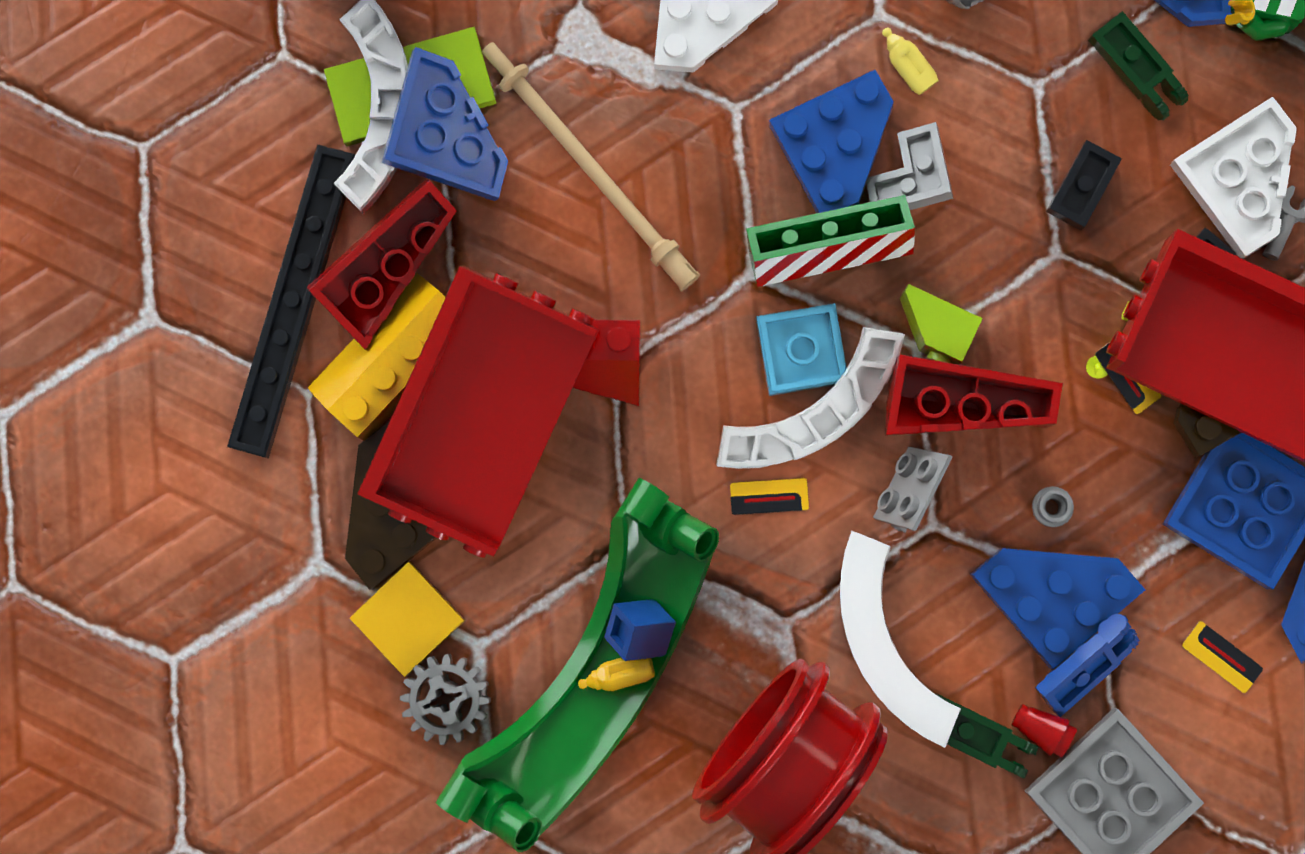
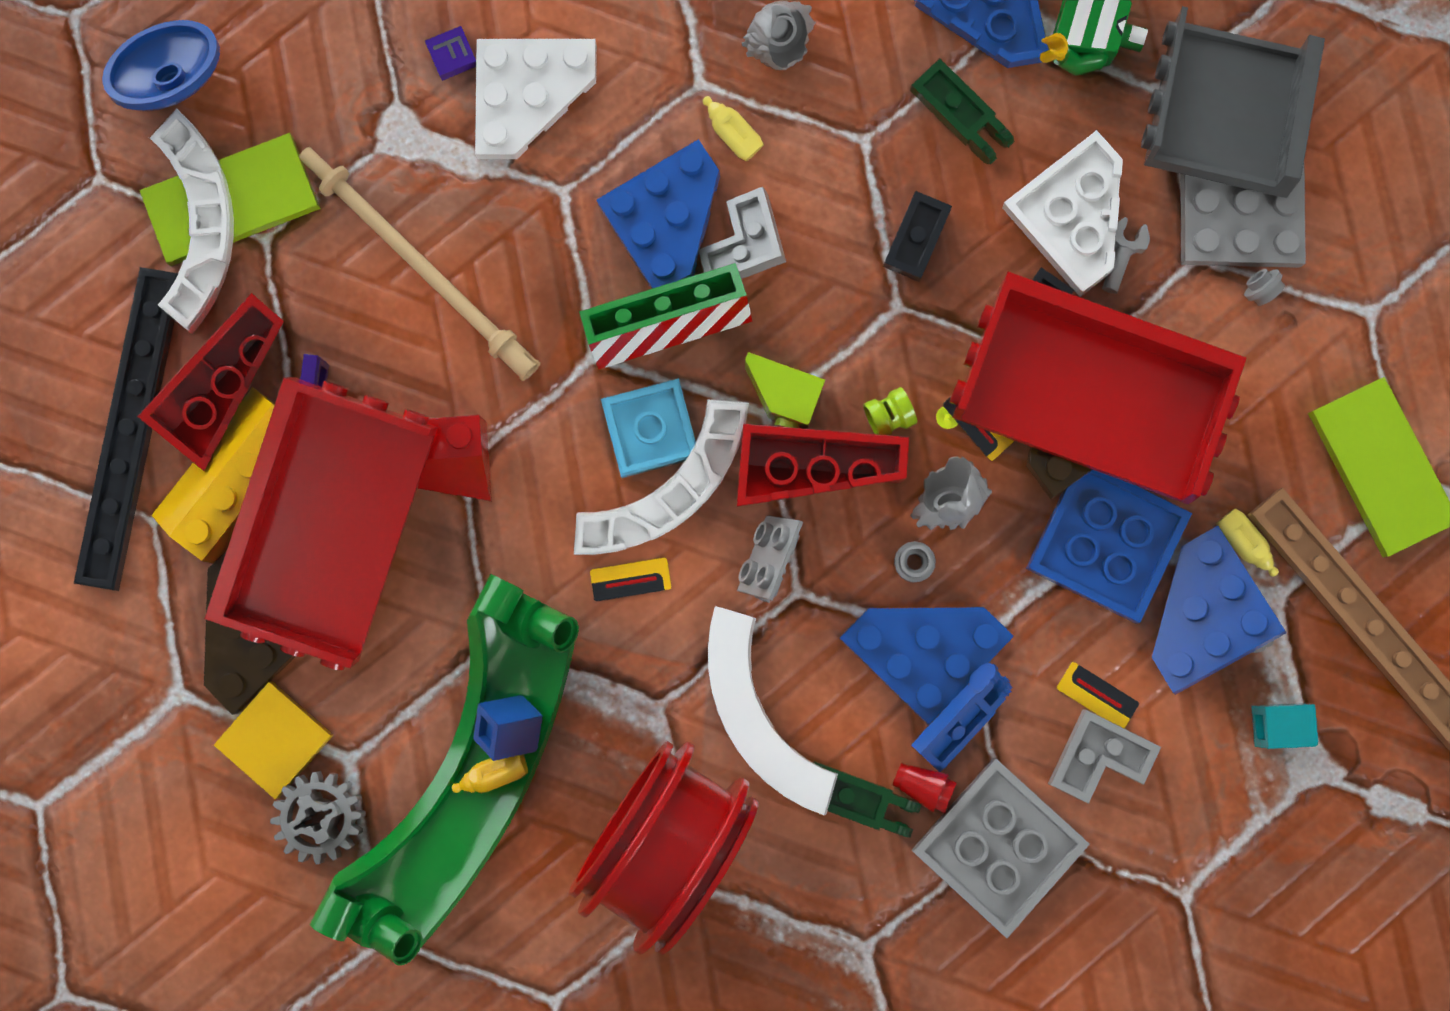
camera: 15 degrees left, 0 degrees up
blue plate [381,47,508,201] -> none
none -> dark purple tile [300,354,329,387]
none -> lime wheel [863,387,917,436]
none -> light grey hair [911,456,992,530]
none -> light grey plate [1048,709,1161,804]

